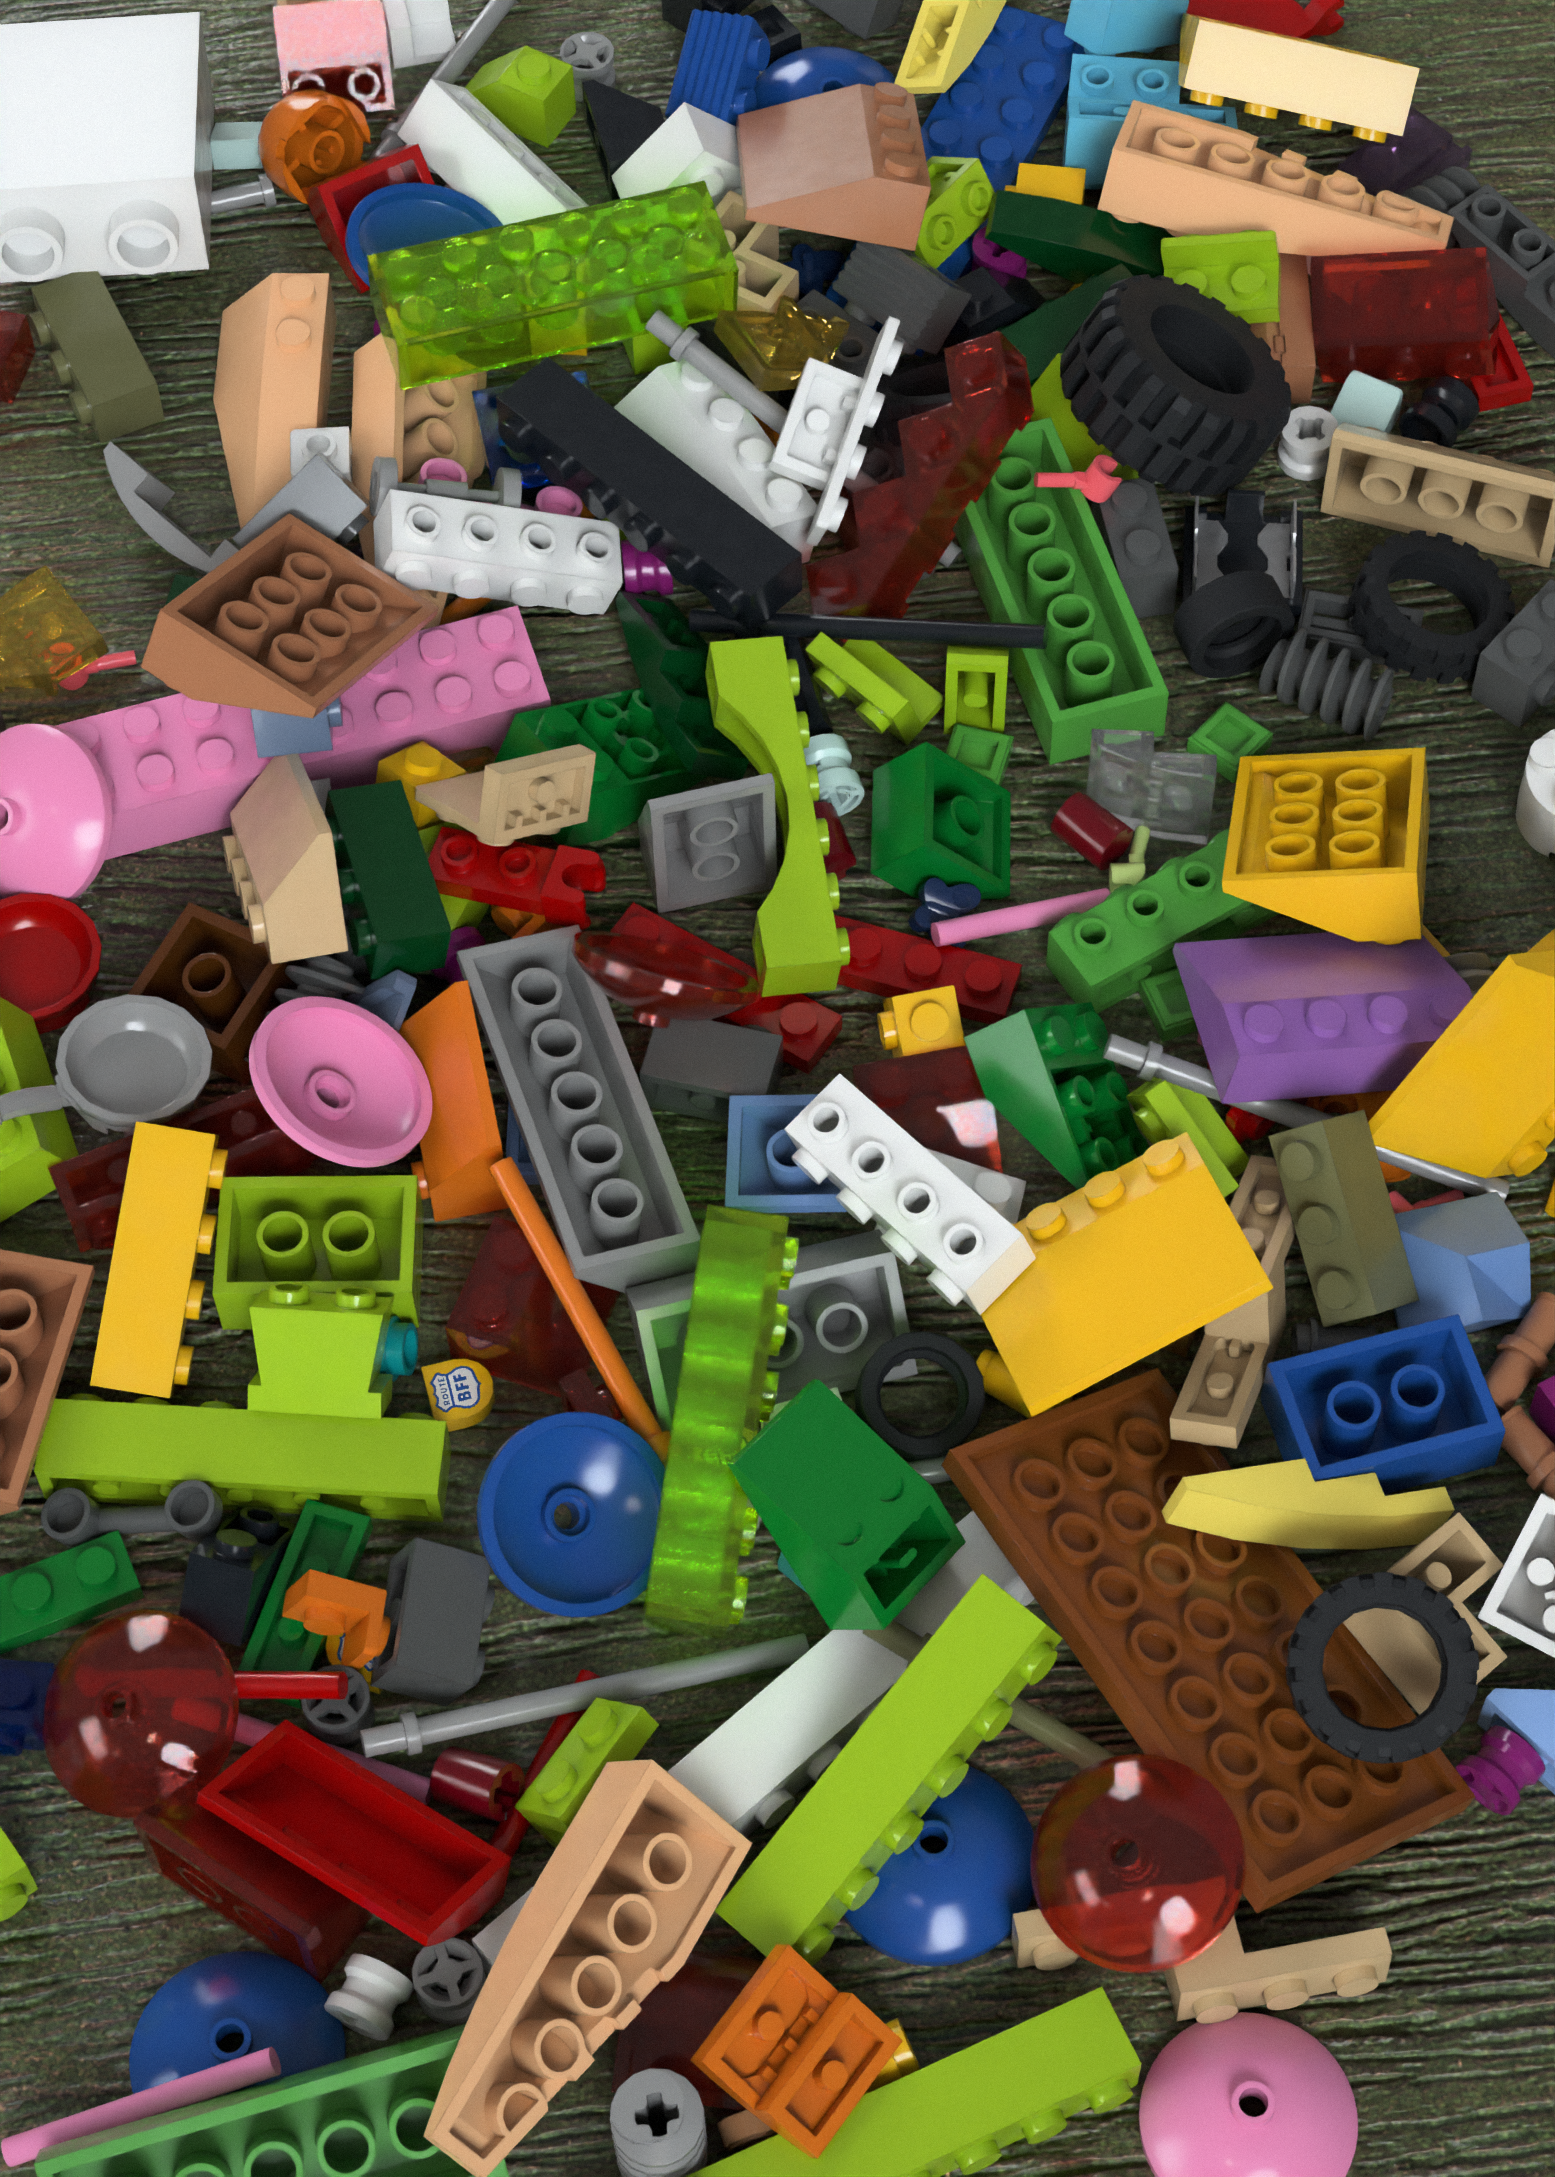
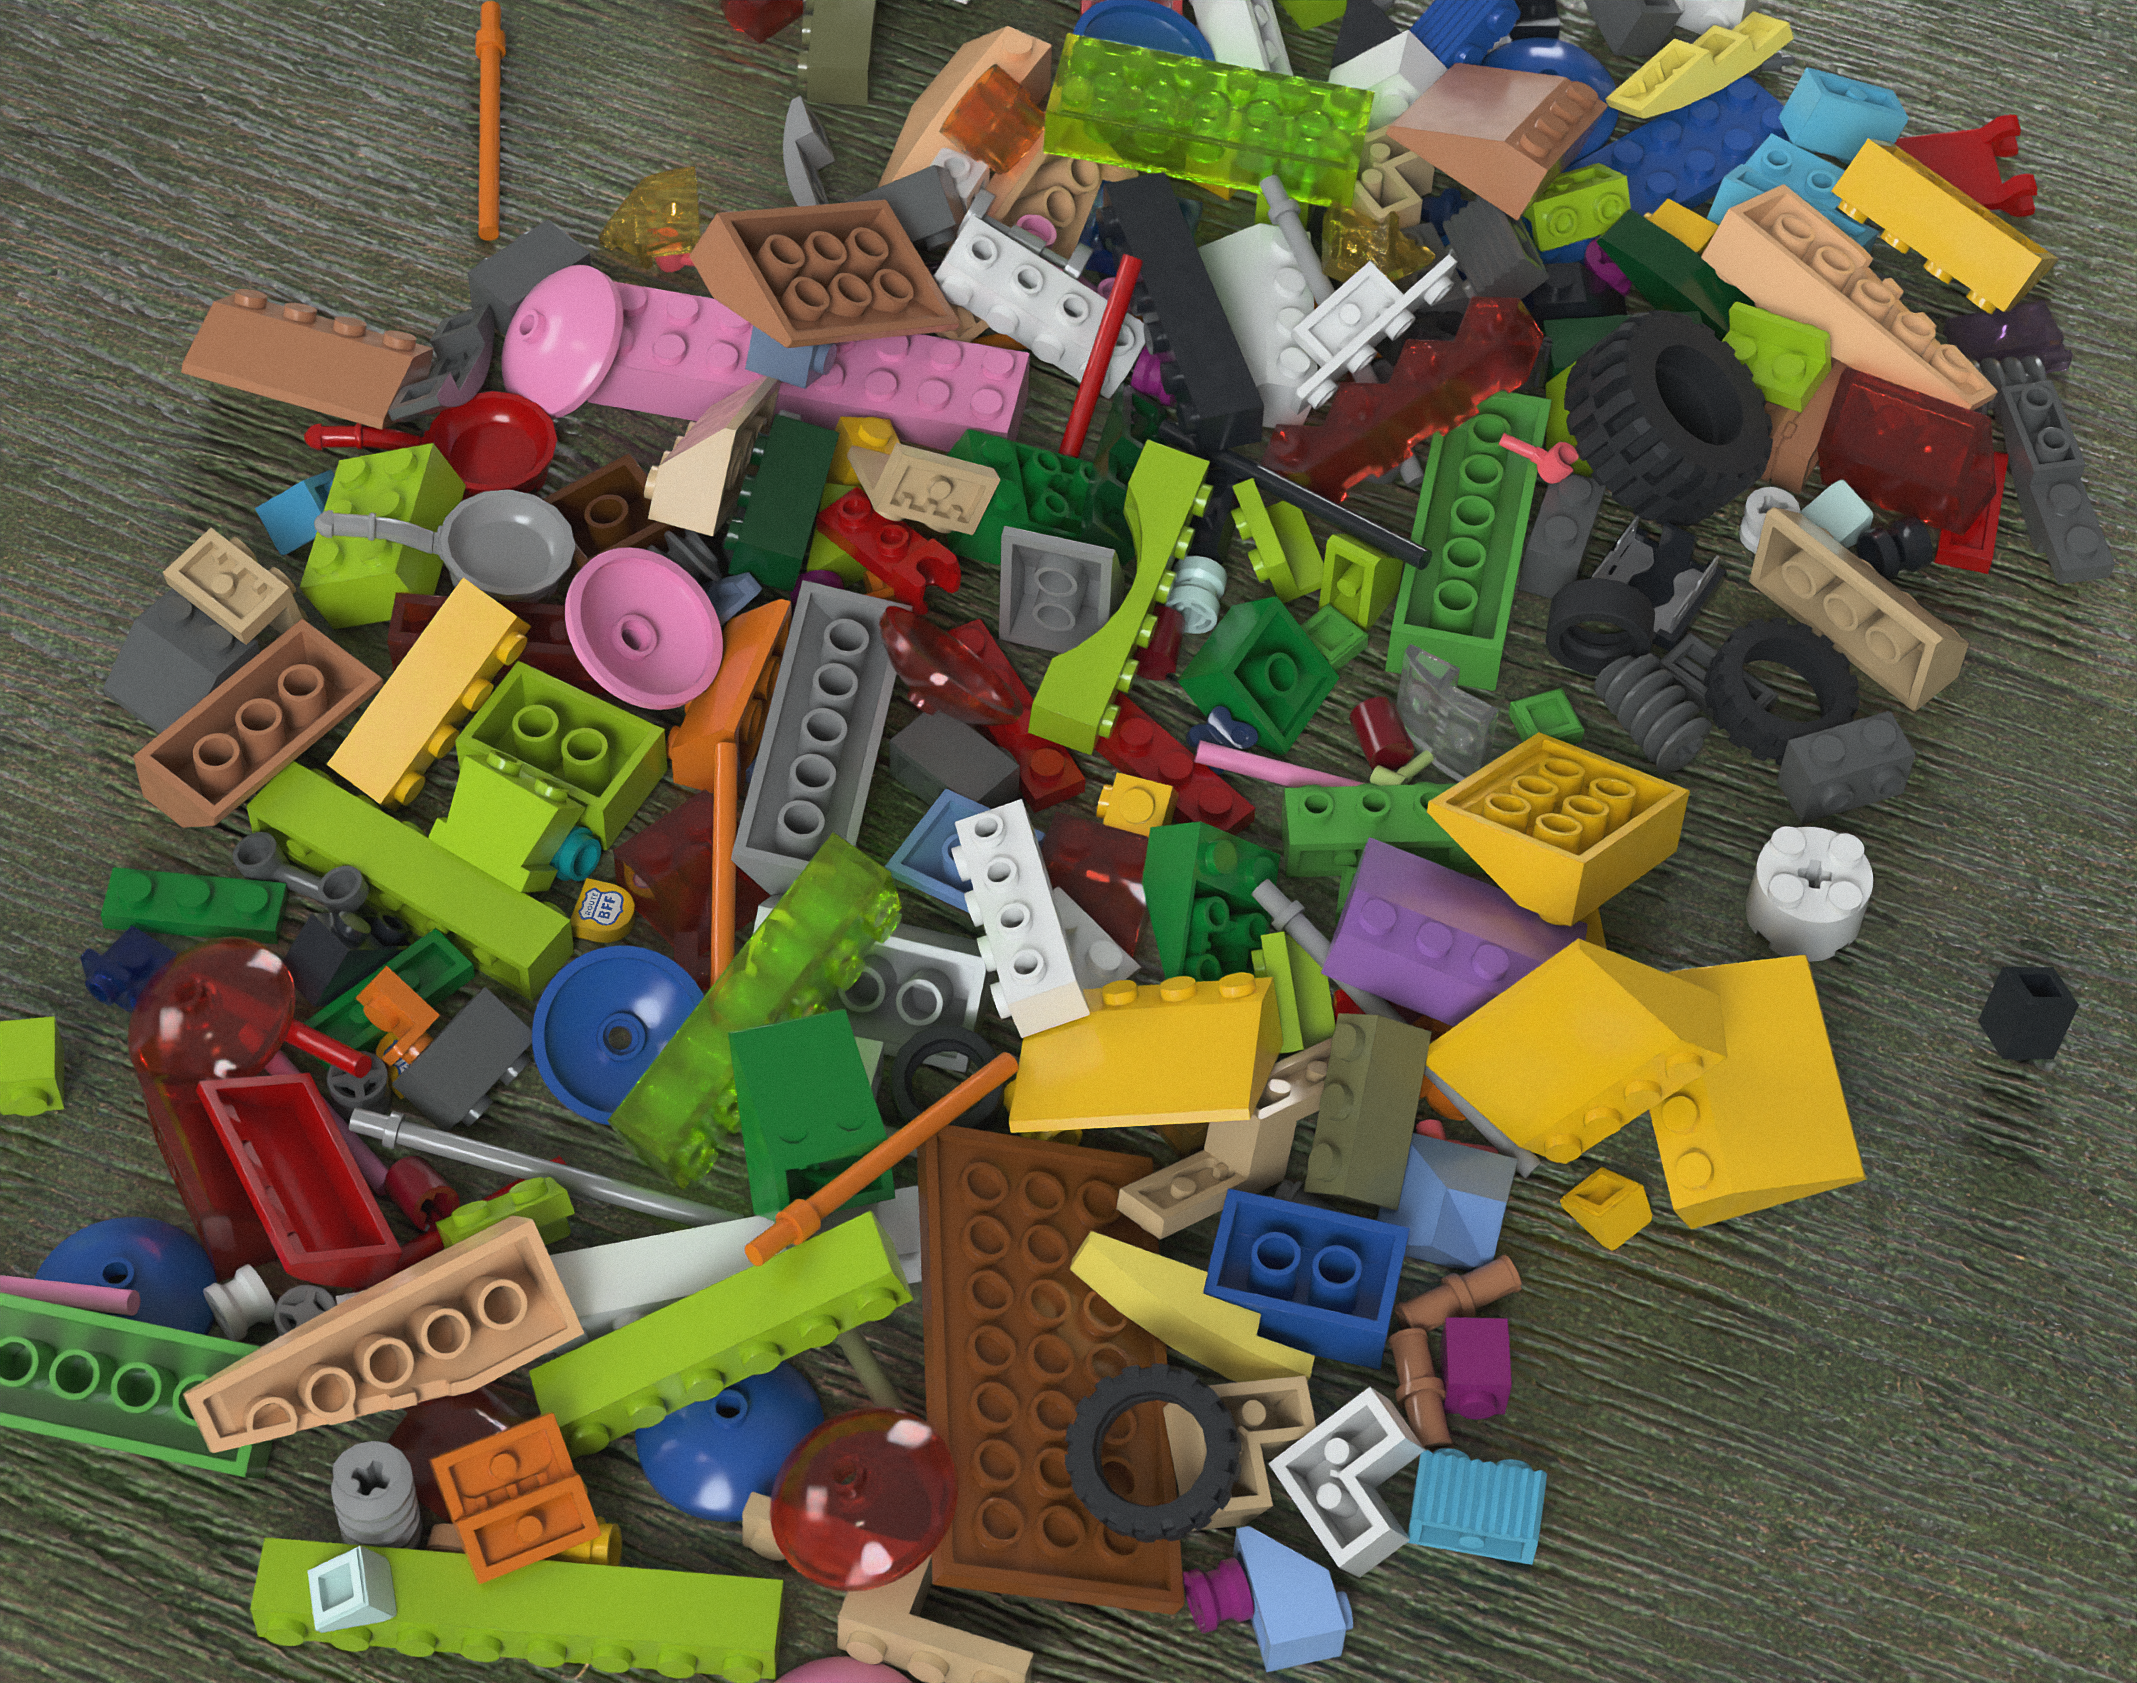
camera: 25 degrees right, 5 degrees down
none -> orange bar [744,1052,1018,1266]
none -> clear orange piece [939,63,1048,175]
none -> red bar [1058,254,1143,459]

